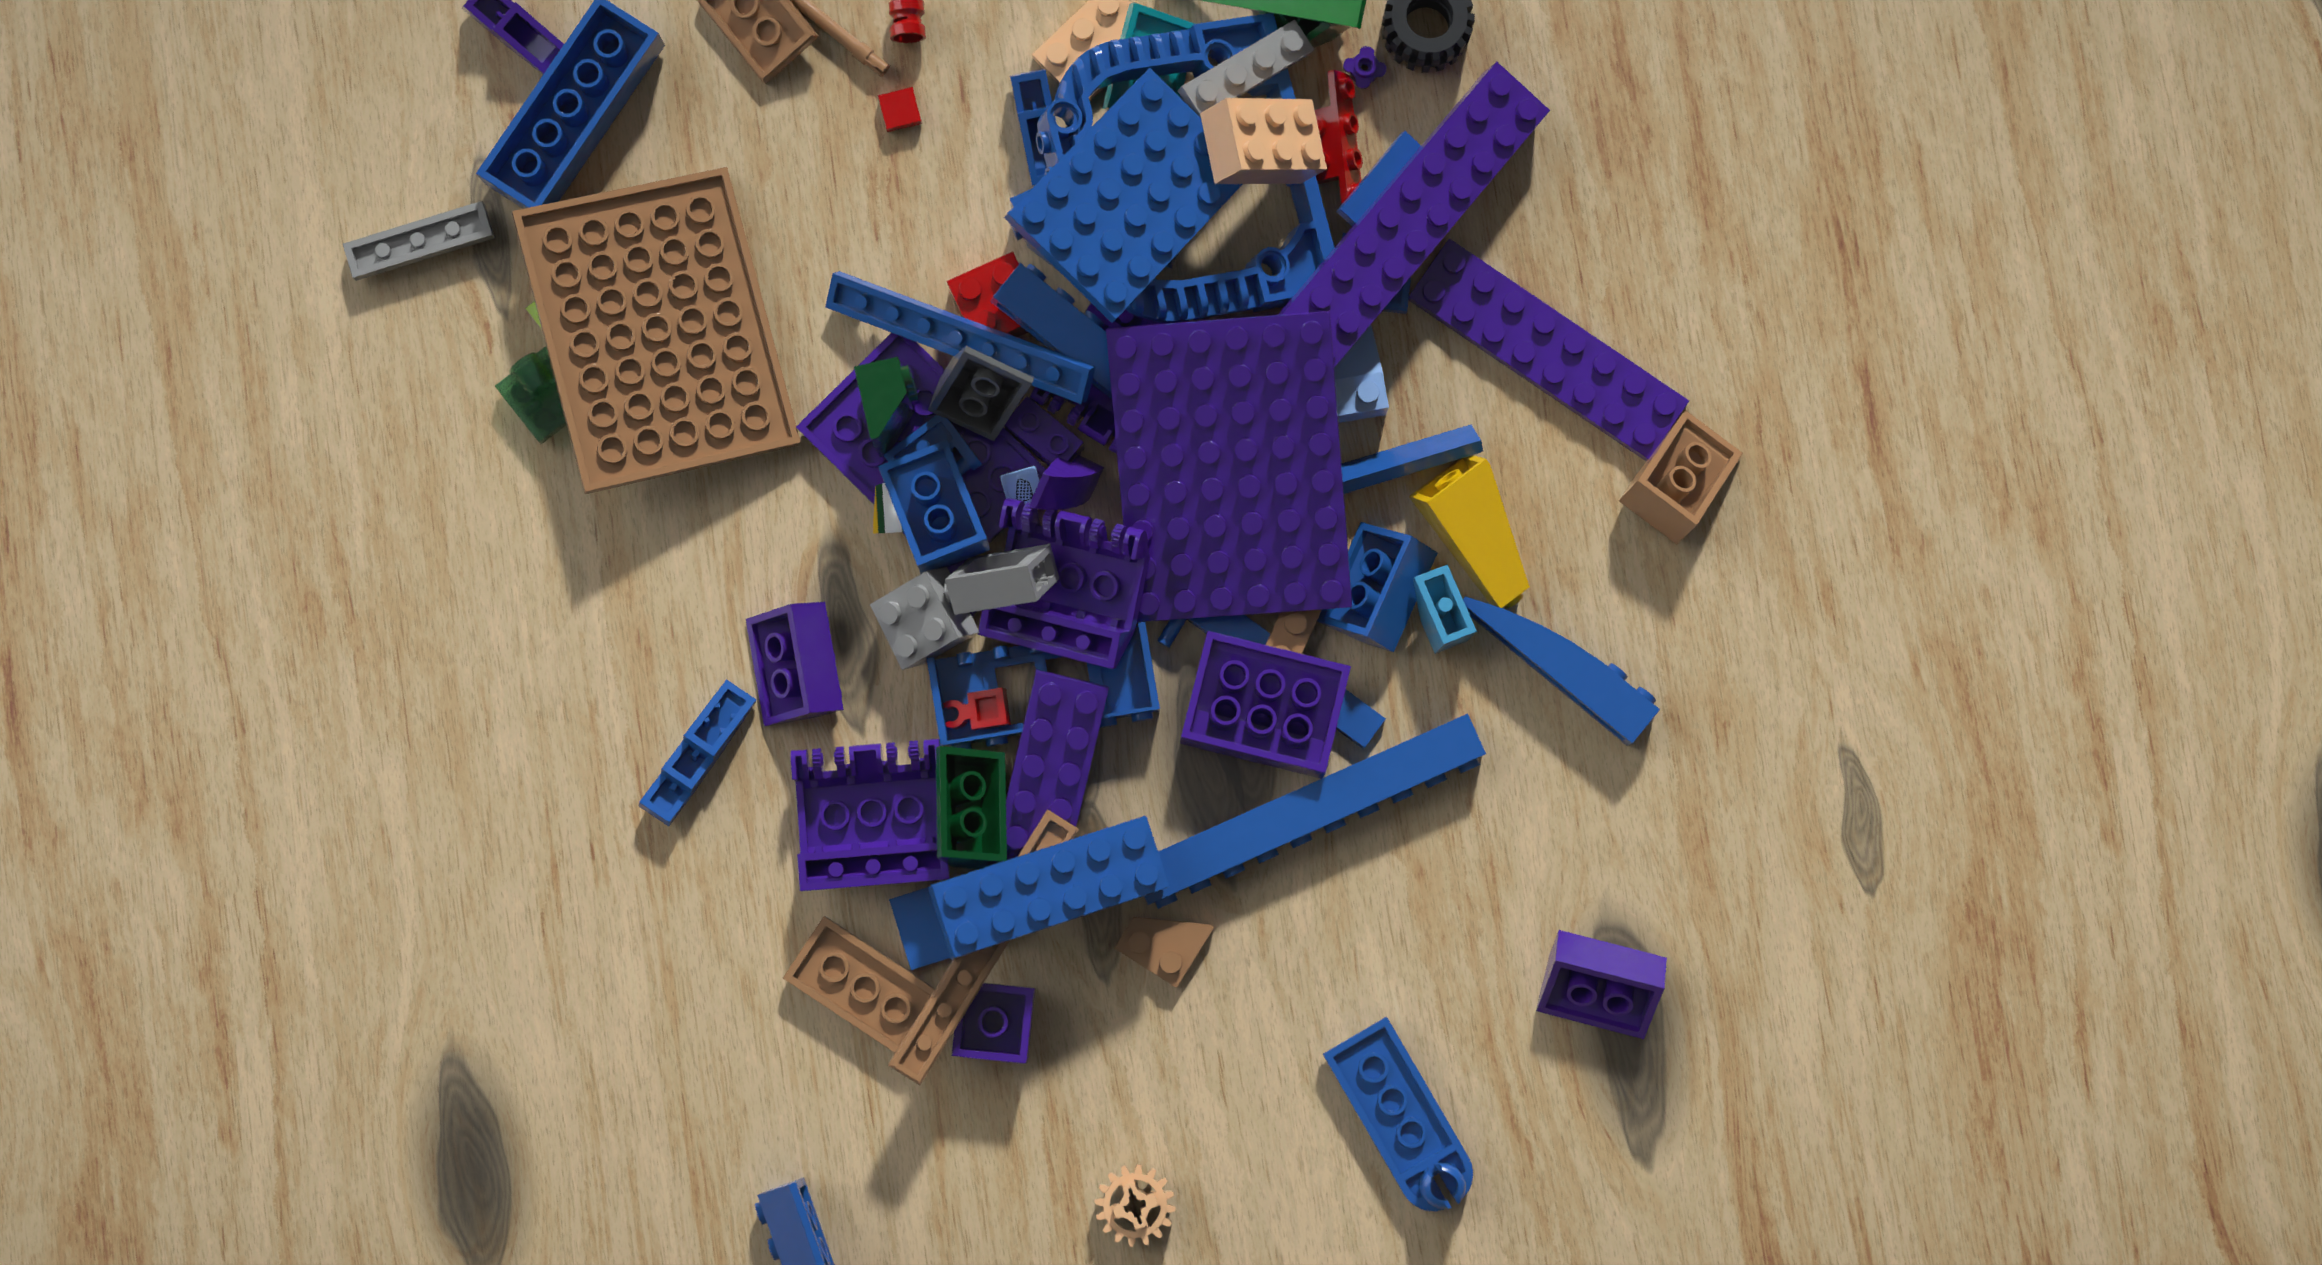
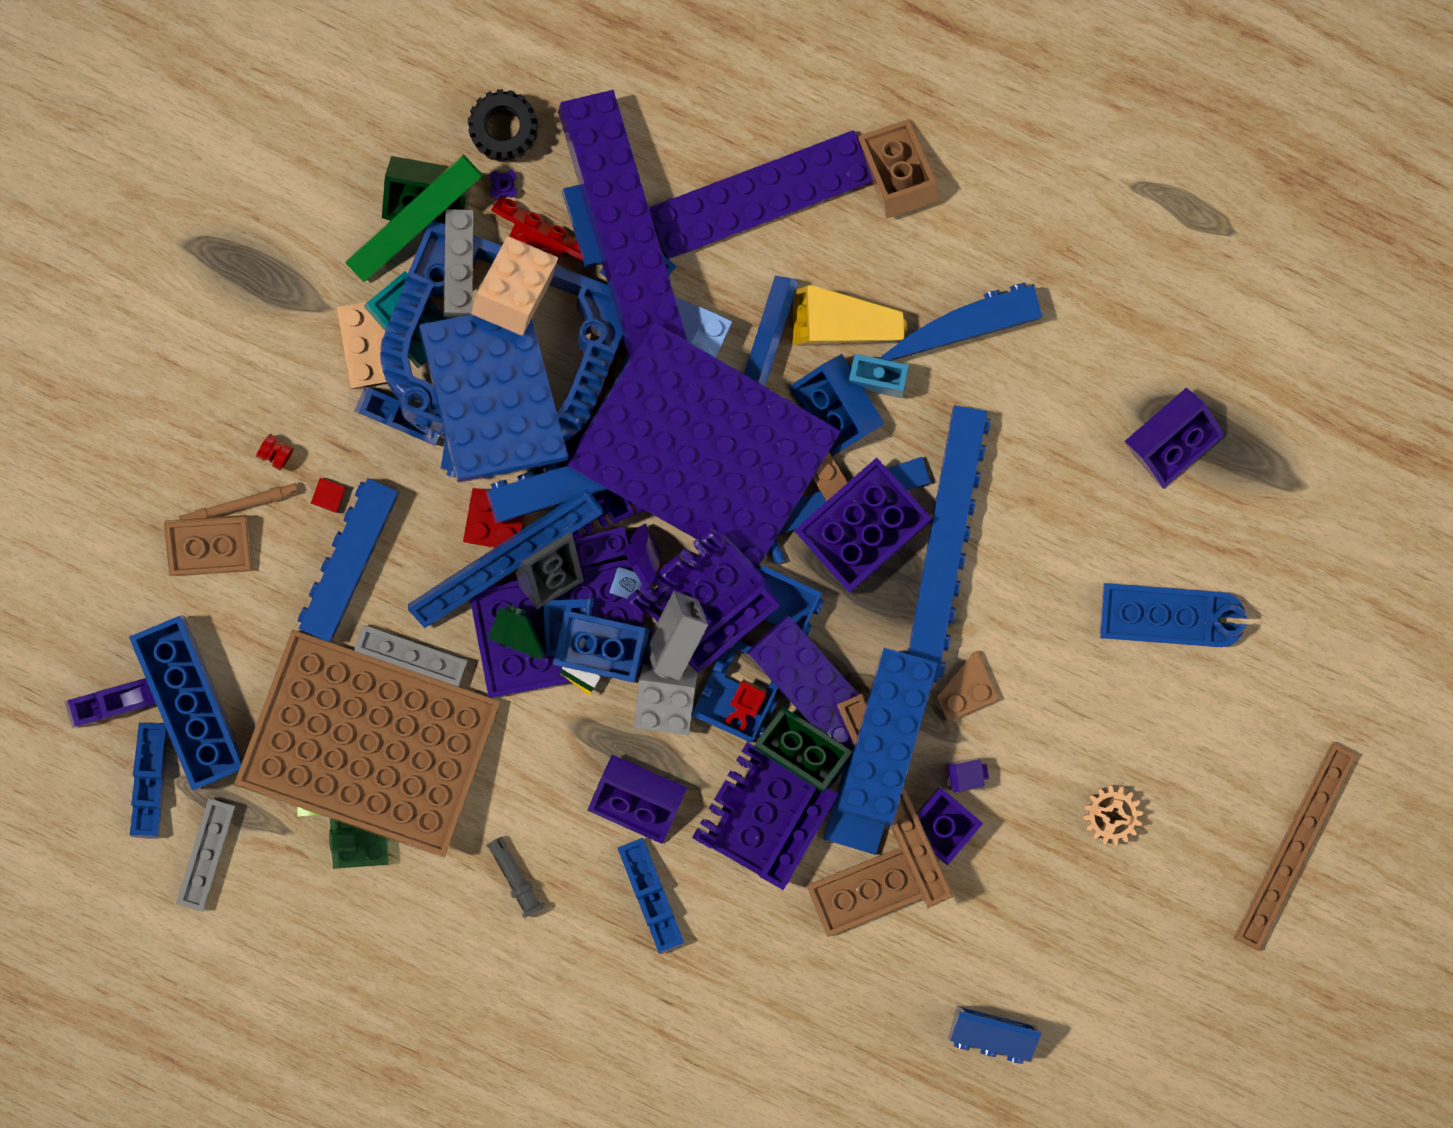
camera: 55 degrees left, 5 degrees up
none -> blue slope [130,722,167,839]
none -> blue brick [297,478,400,642]
none -> light grey plate [354,625,468,687]
none -> dark grey pin [486,836,545,918]
none -> dark purple slope [946,758,989,793]

